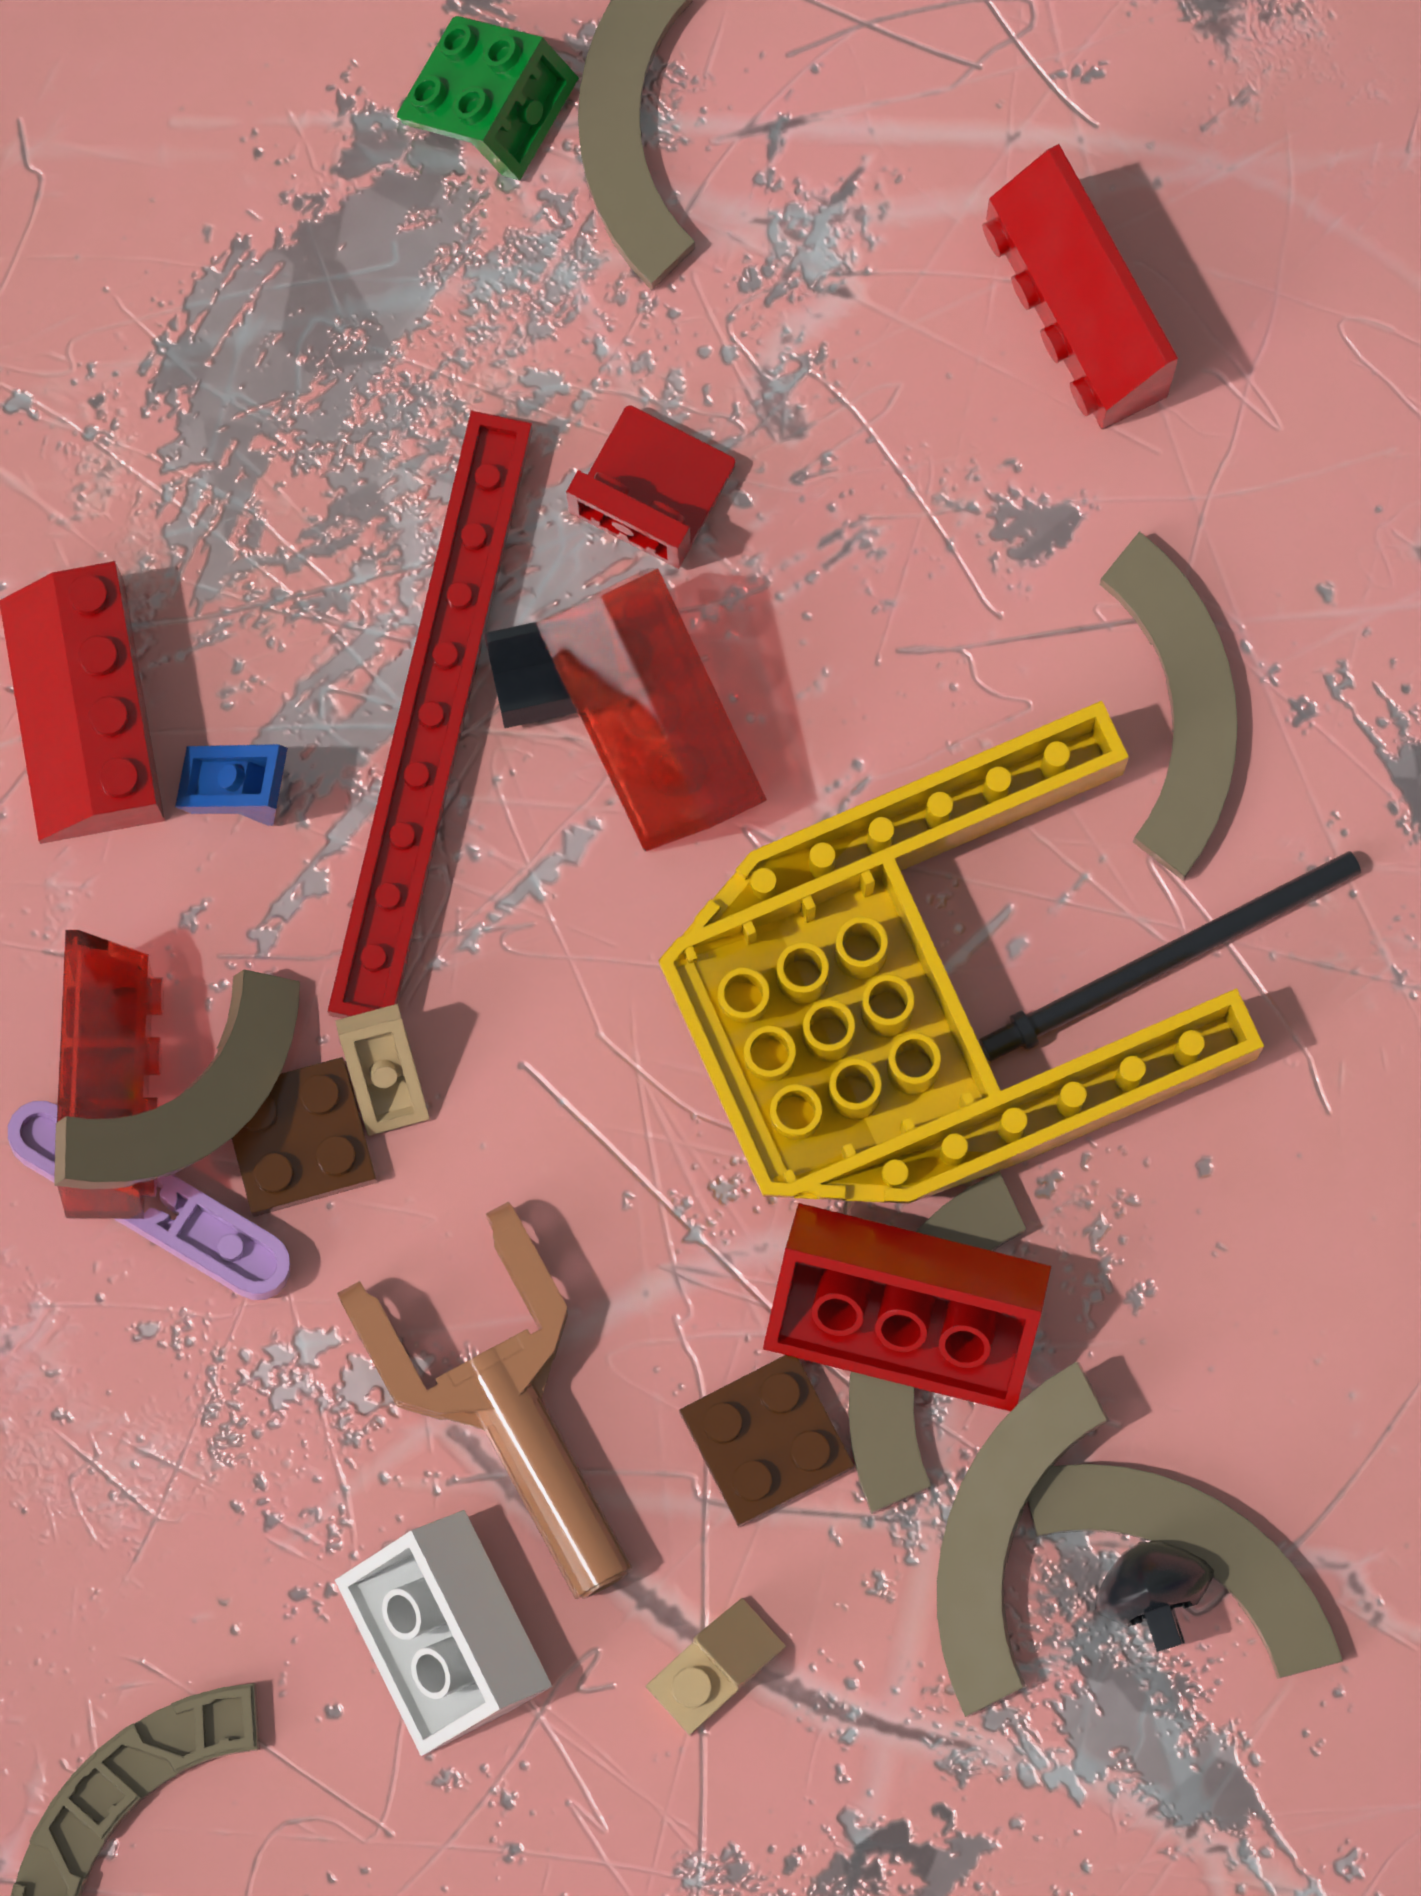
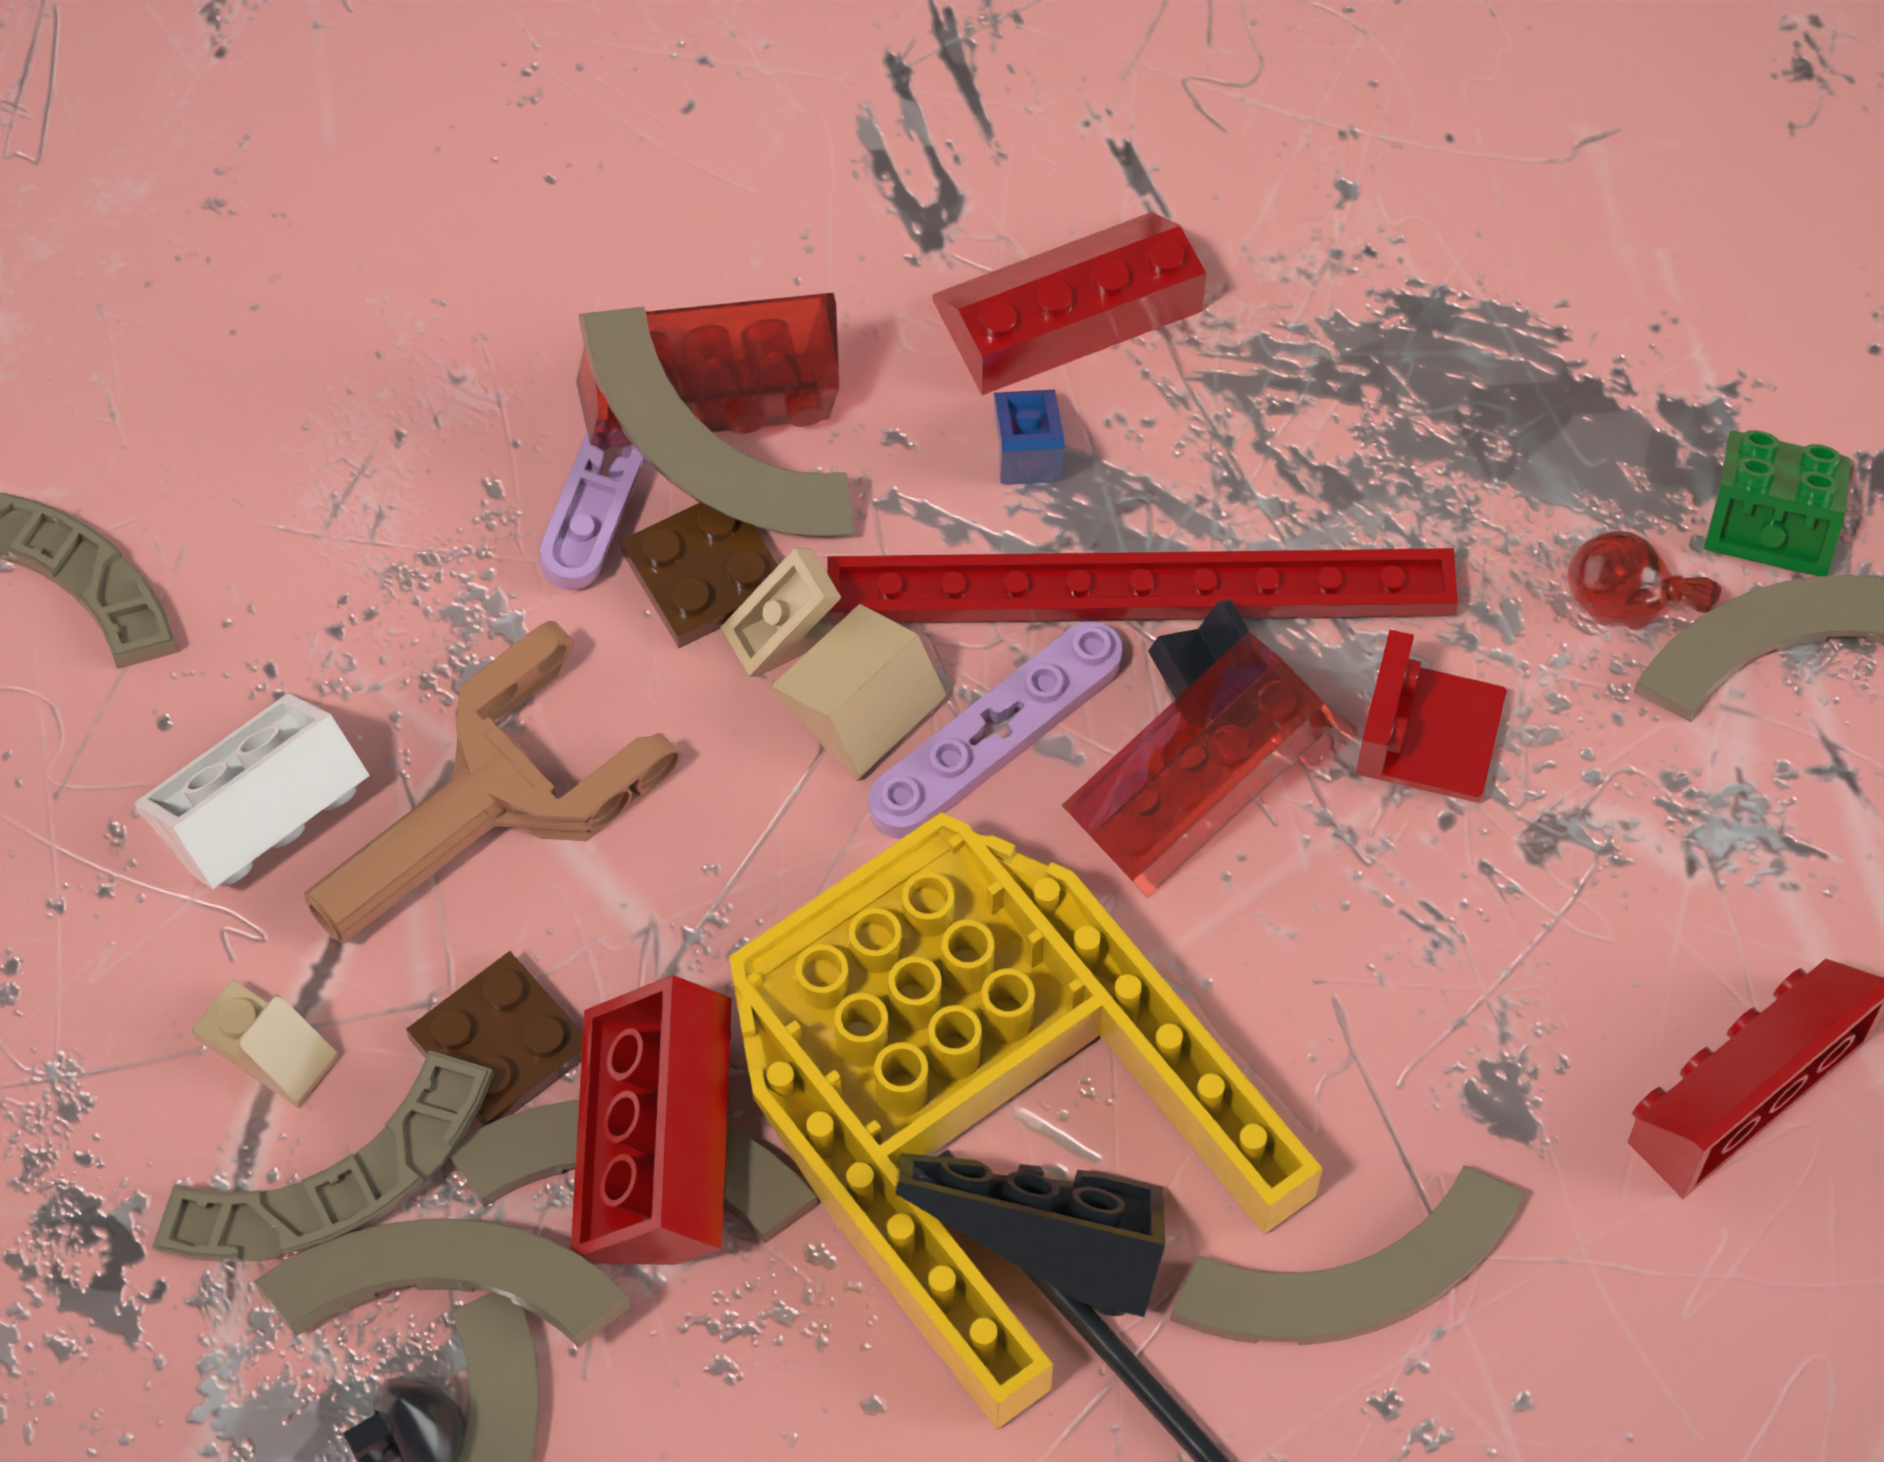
camera: 75 degrees right, 15 degrees down
none -> dark tan tile [152,1050,495,1262]
none -> tan slope [769,604,947,781]
none -> lavender piece [868,621,1123,839]
none -> black wedge [895,1153,1165,1317]
none -> clear red hair [1567,531,1721,630]

